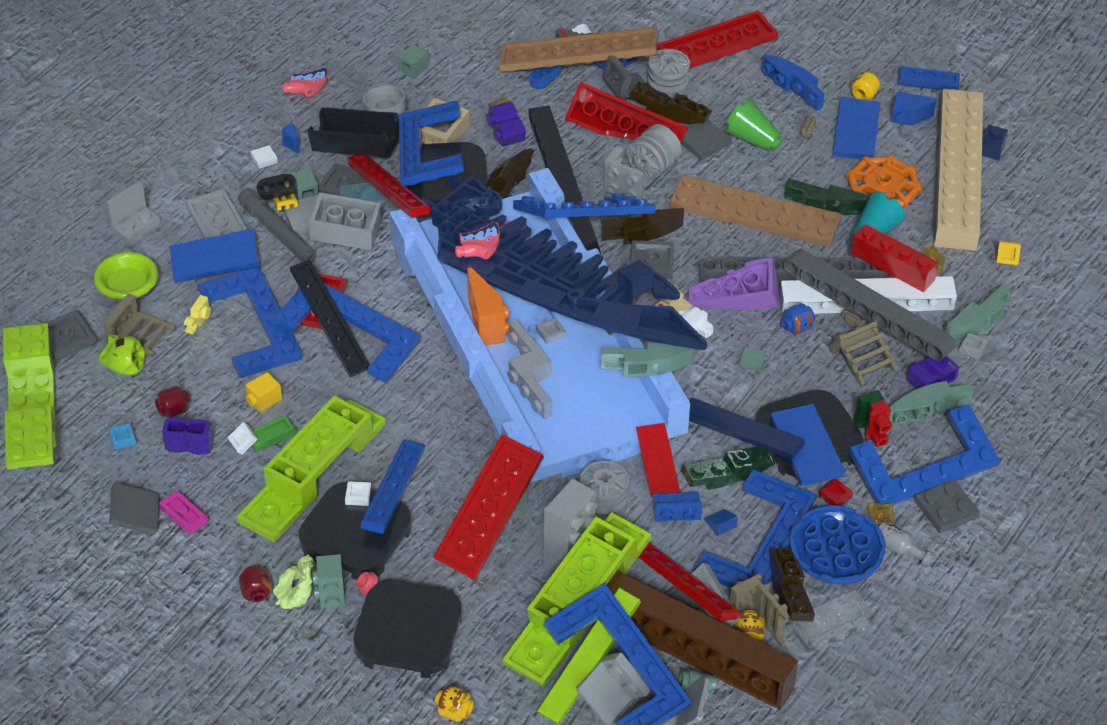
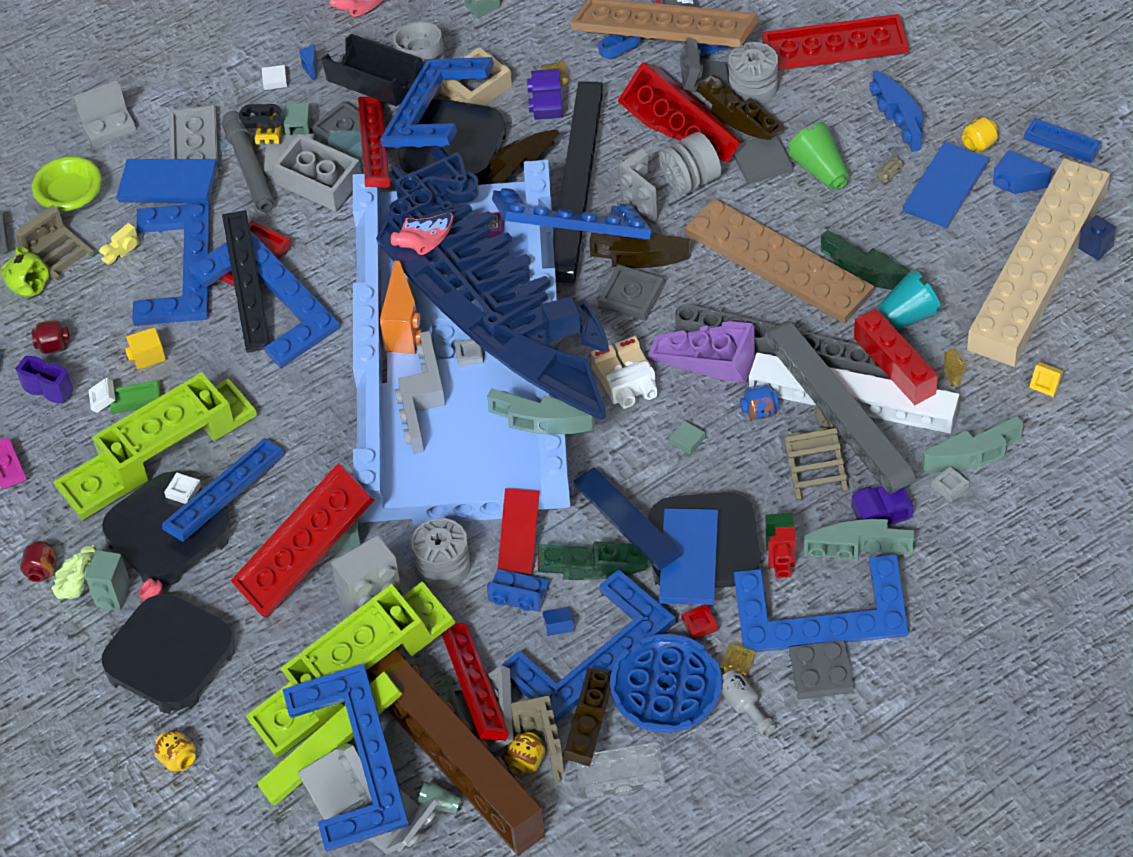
camera: 25 degrees right, 5 degrees up
orange plate [846,154,923,209] -> none

